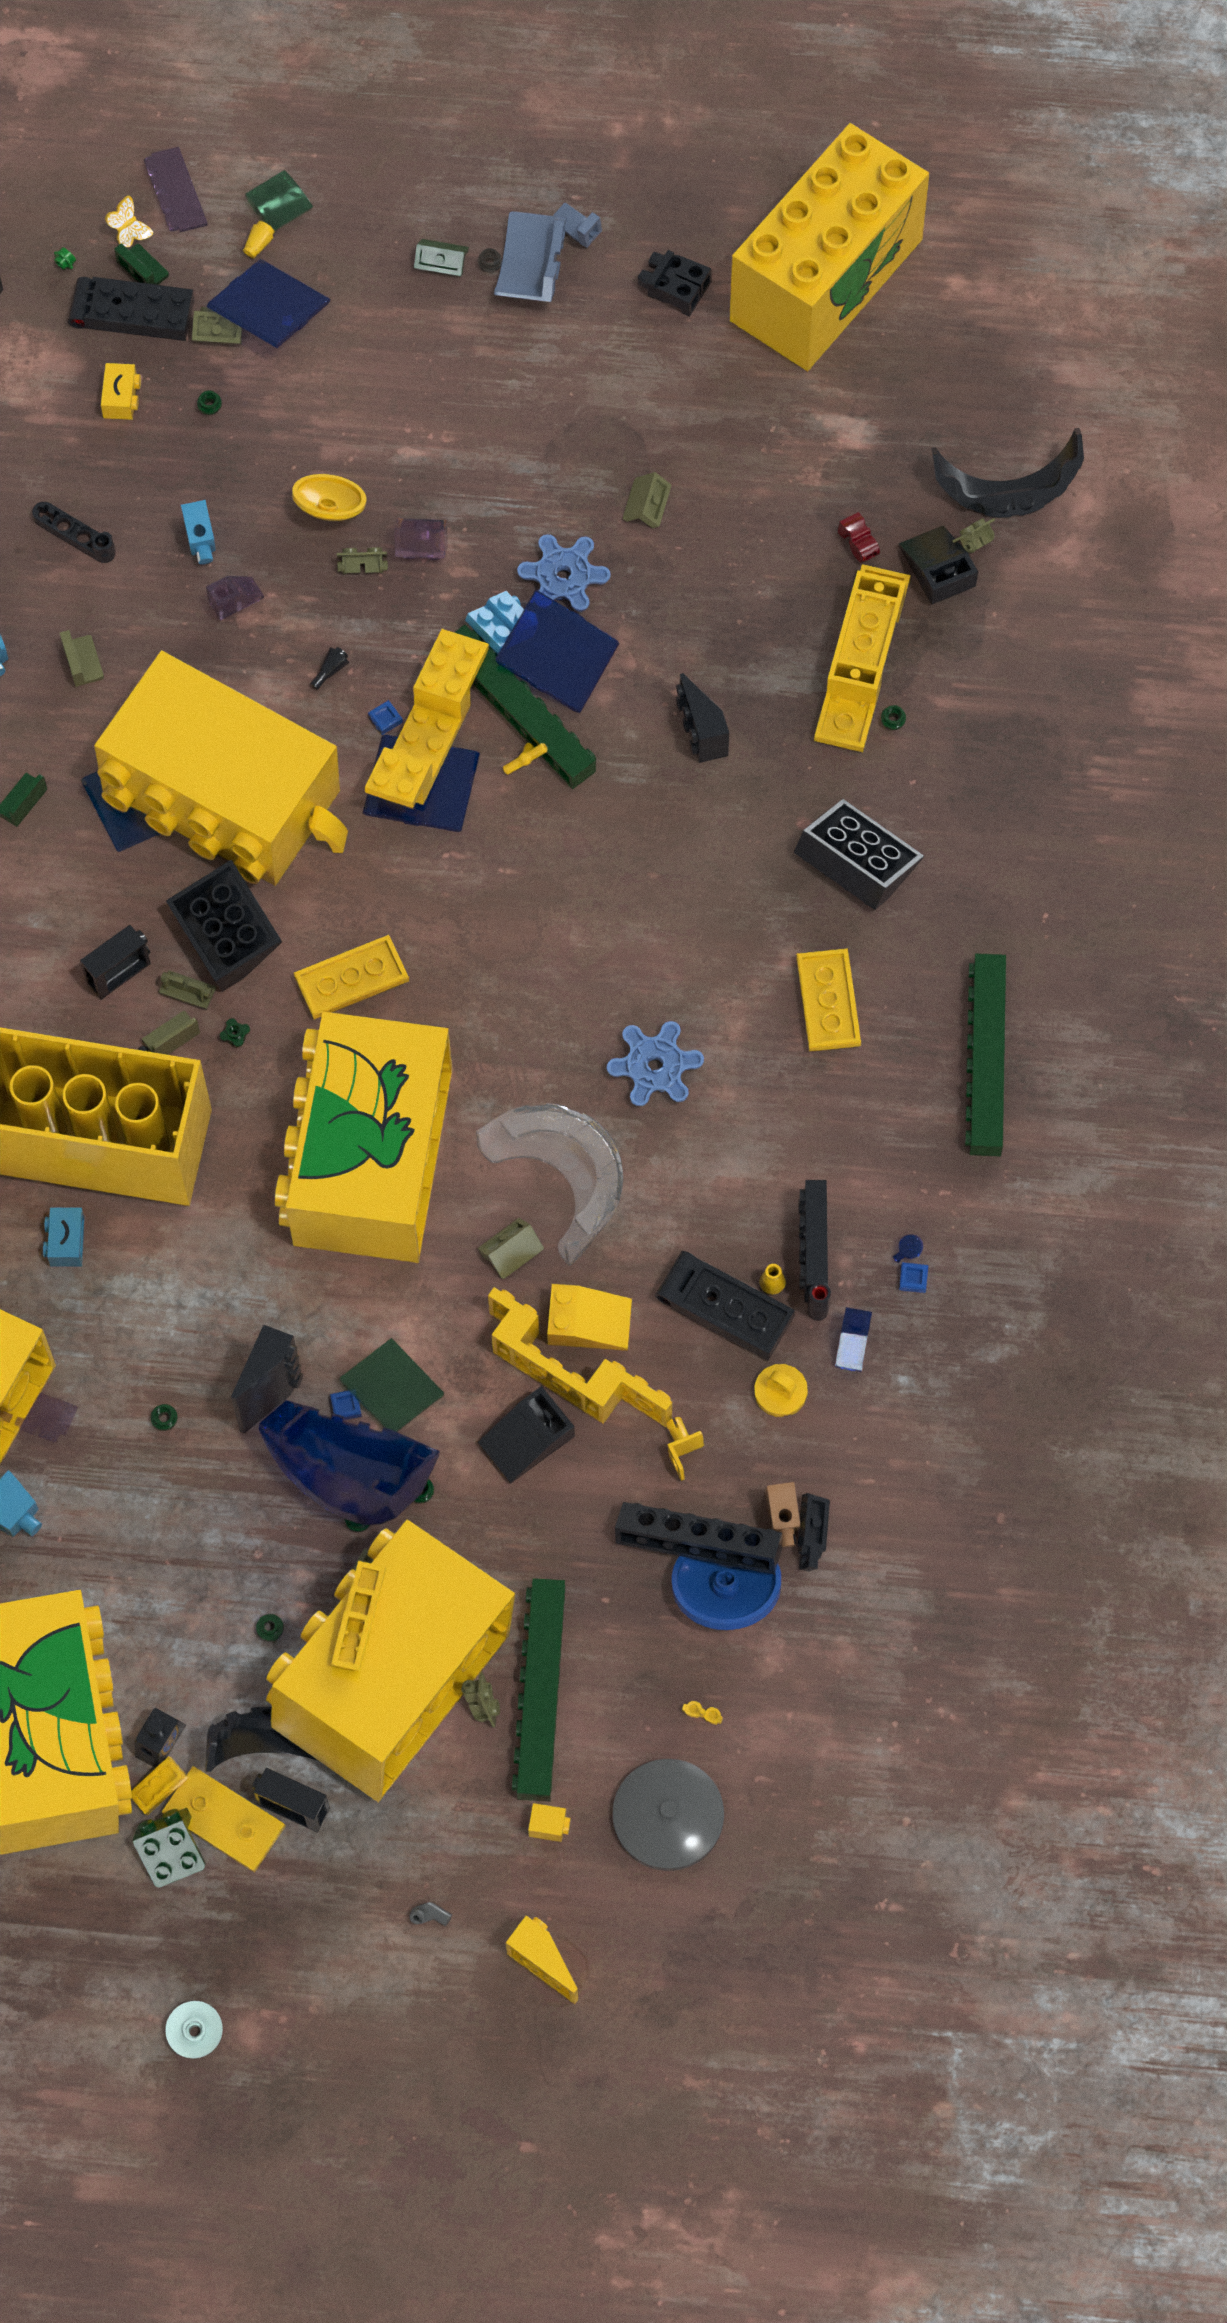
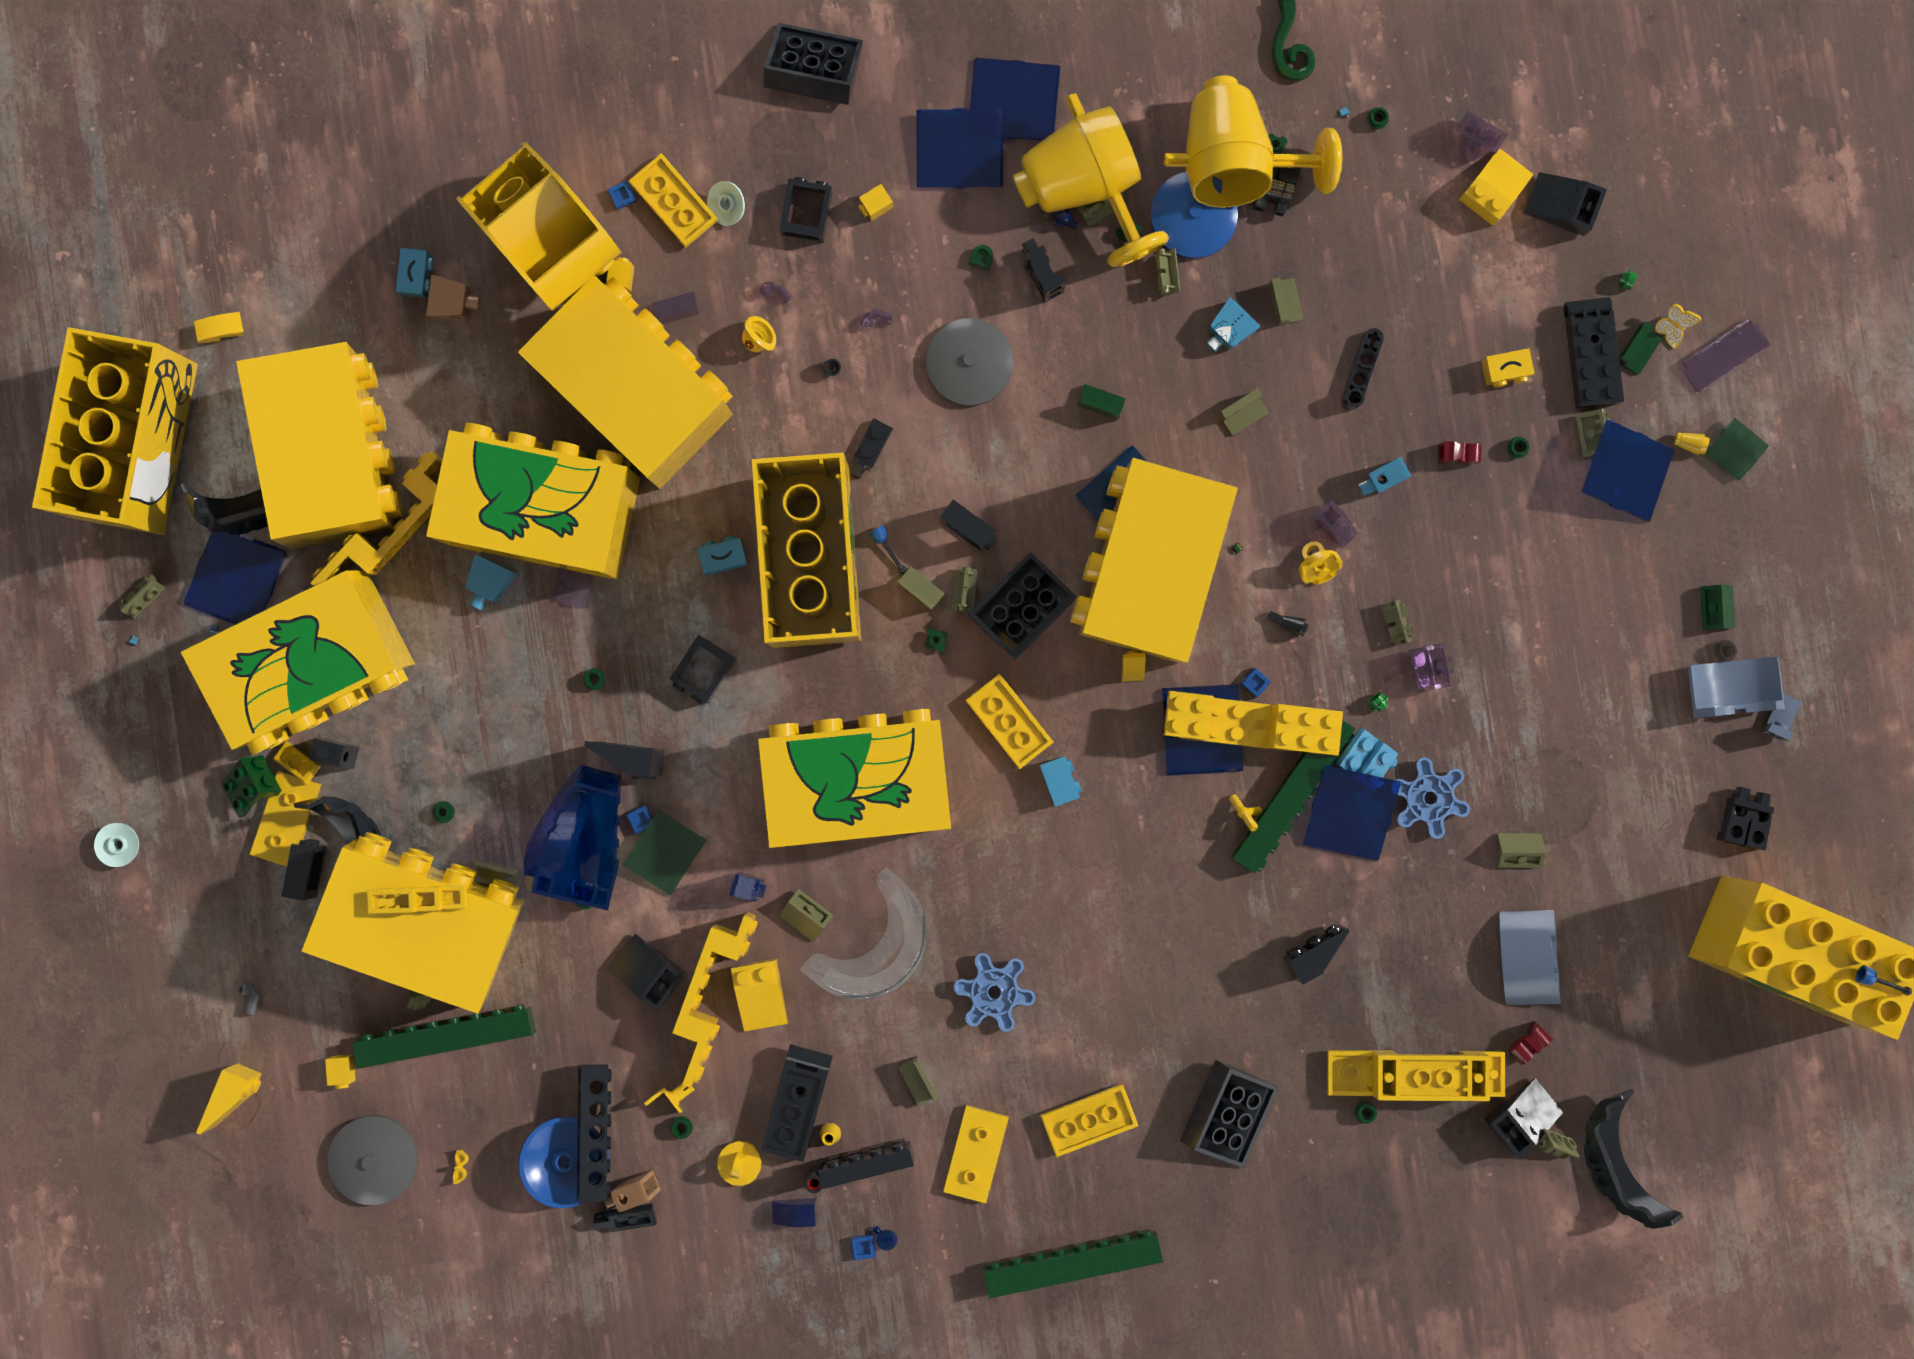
camera: 70 degrees right, 20 degrees up
yellow dish [292,474,366,521] -> none
none -> black window [670,635,737,704]
none -> dark green plate [670,1116,693,1139]
none -> clear blue slope [729,872,767,902]
none -> olive panel [898,1056,938,1106]
none -> yellow plate [943,1105,1009,1203]
none -> dark azure brick [1039,756,1082,807]
none -> yellow tile [1298,542,1342,585]
none -> green plate [1368,692,1388,712]
none -> dark red leg [1438,441,1482,464]
none -> sand blue panel [1500,910,1561,1005]
none -> blue hinge [1856,965,1912,996]

